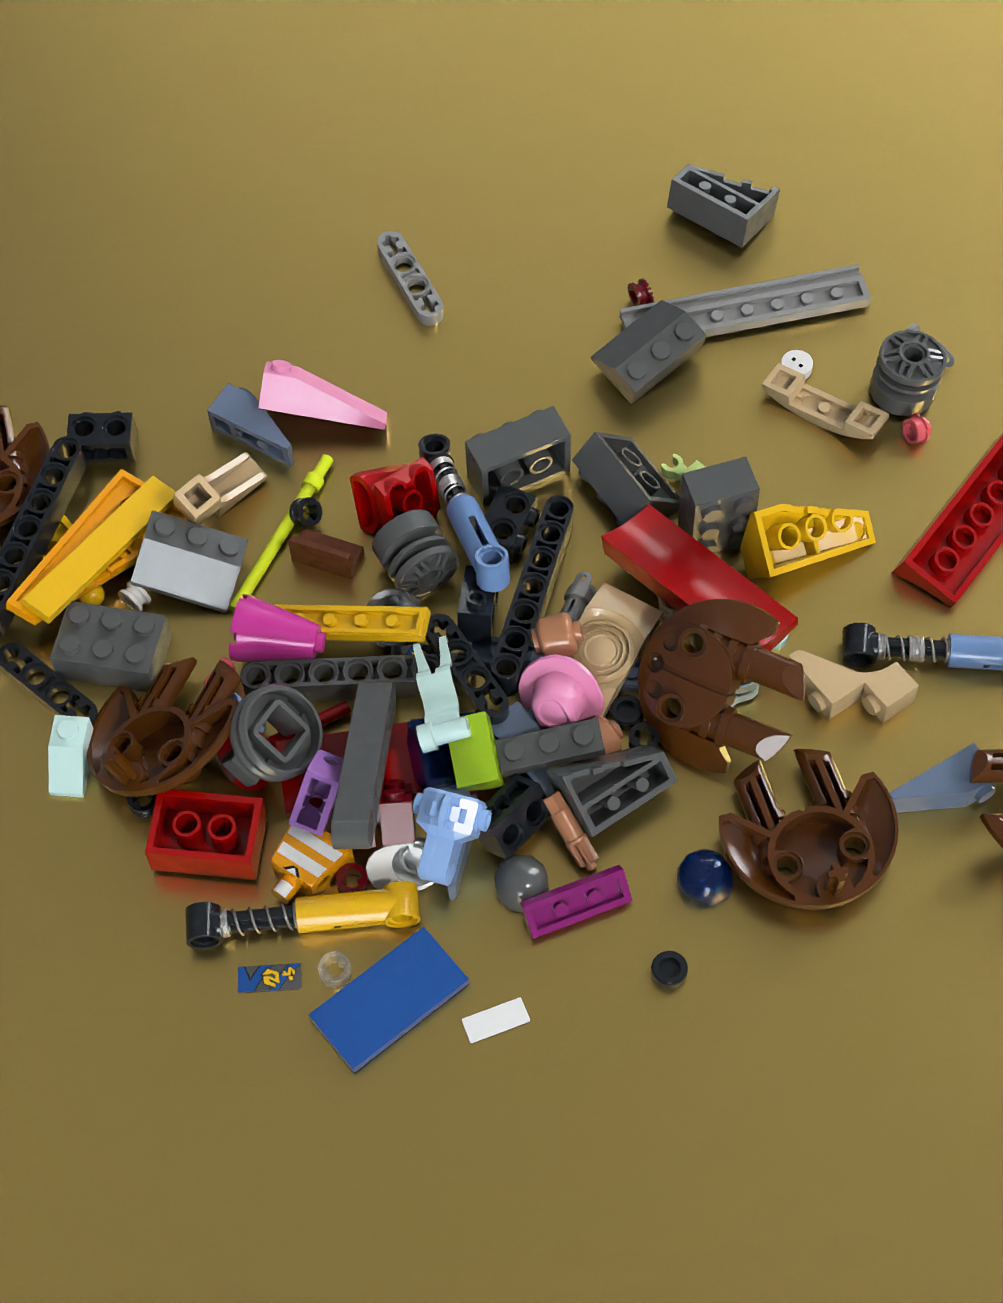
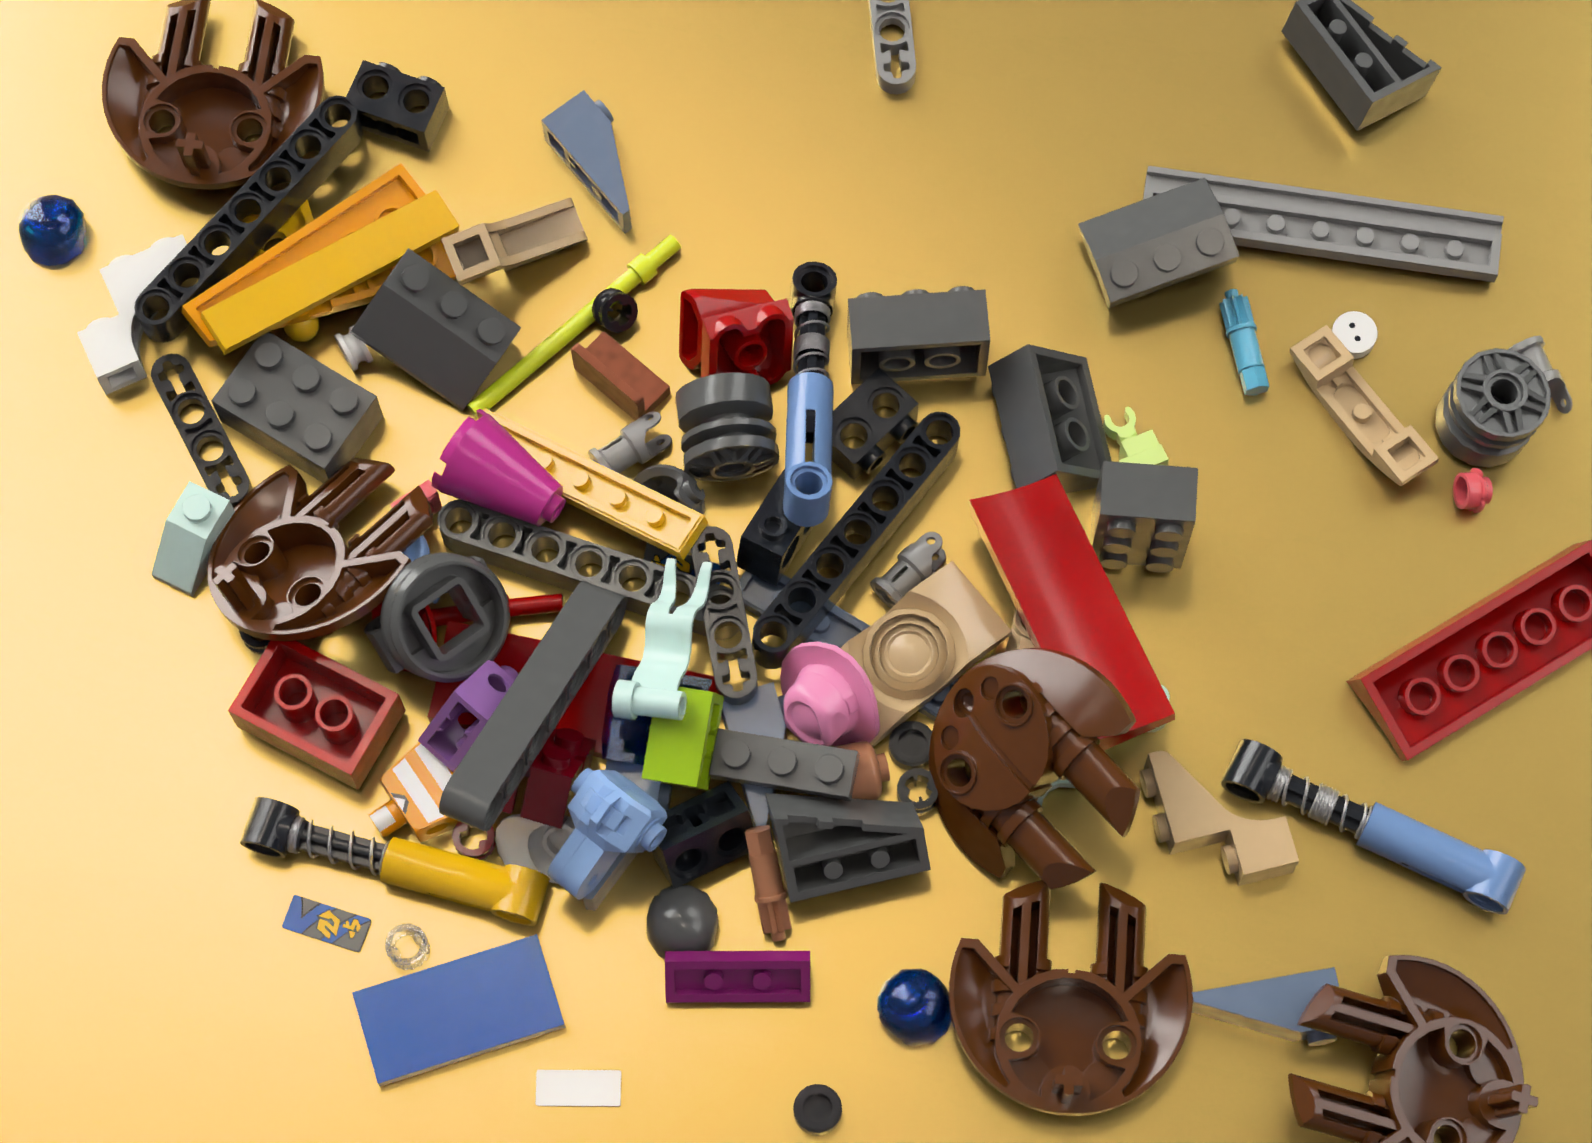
camera: 20 degrees right, 10 degrees up
bright pink wedge [258,360,387,430] -> none
nougat head [531,612,584,657] -> none
dark red bush [627,278,654,306] -> none
yellow wedge [740,504,876,579] -> none
none -> light grey piece [588,411,672,473]
none -> medium azure piece [1219,289,1270,396]

